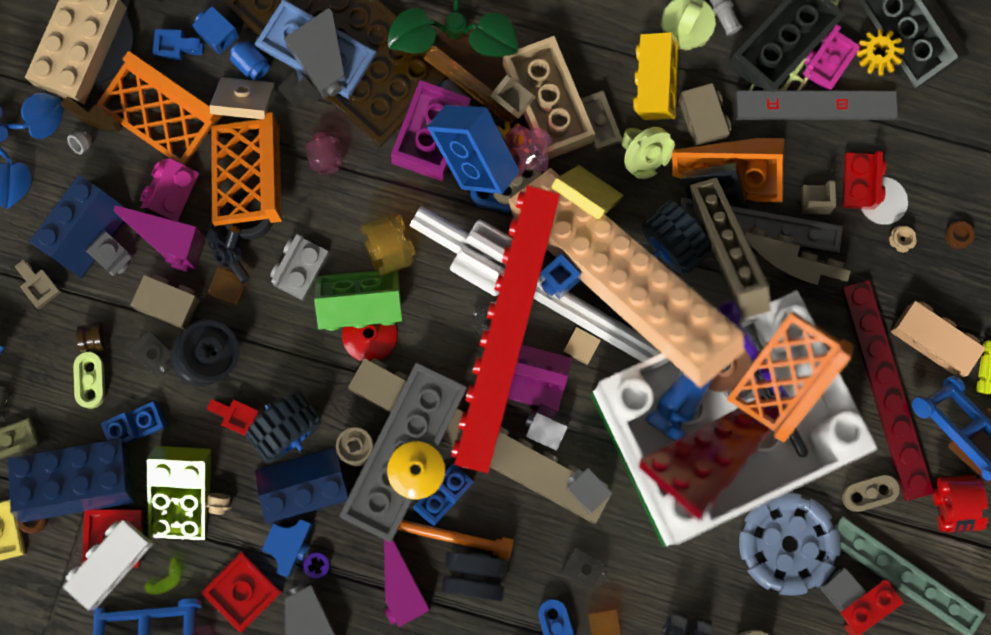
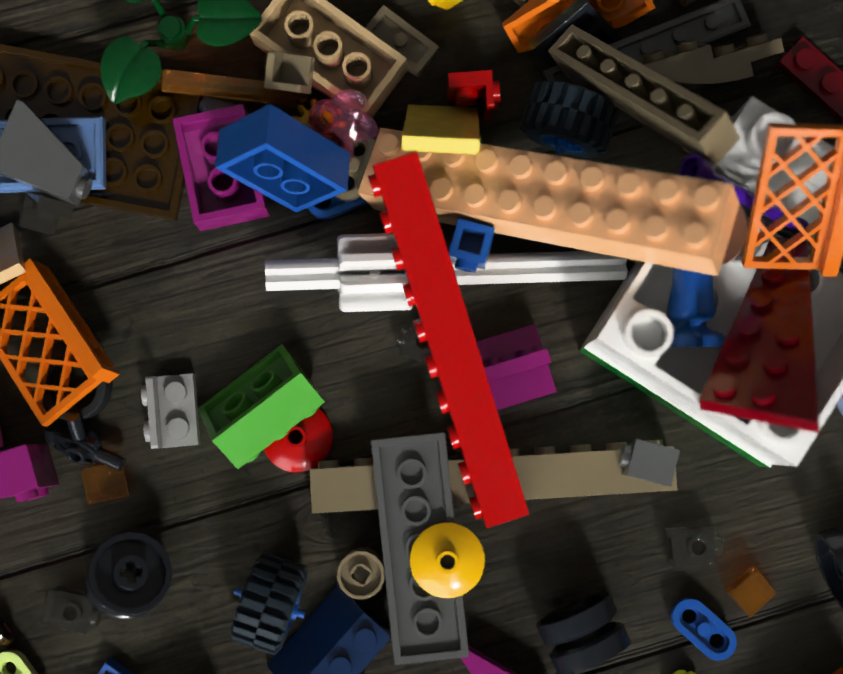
camera: 25 degrees left, 5 degrees up
dark tan brick [130,274,200,330] -> none
red plate [207,399,259,436] -> none
clear pink head [305,132,343,175] -> none
clear yellow brick [360,214,415,277] -> none
orange piece [398,520,514,562] -> none
blue slope [413,463,474,527] -> none
brick [525,404,571,451] -> none
tan tile [563,327,601,365] -> none
yellowish green tile [621,127,675,179] -> none
none -> red bracket [447,70,500,120]

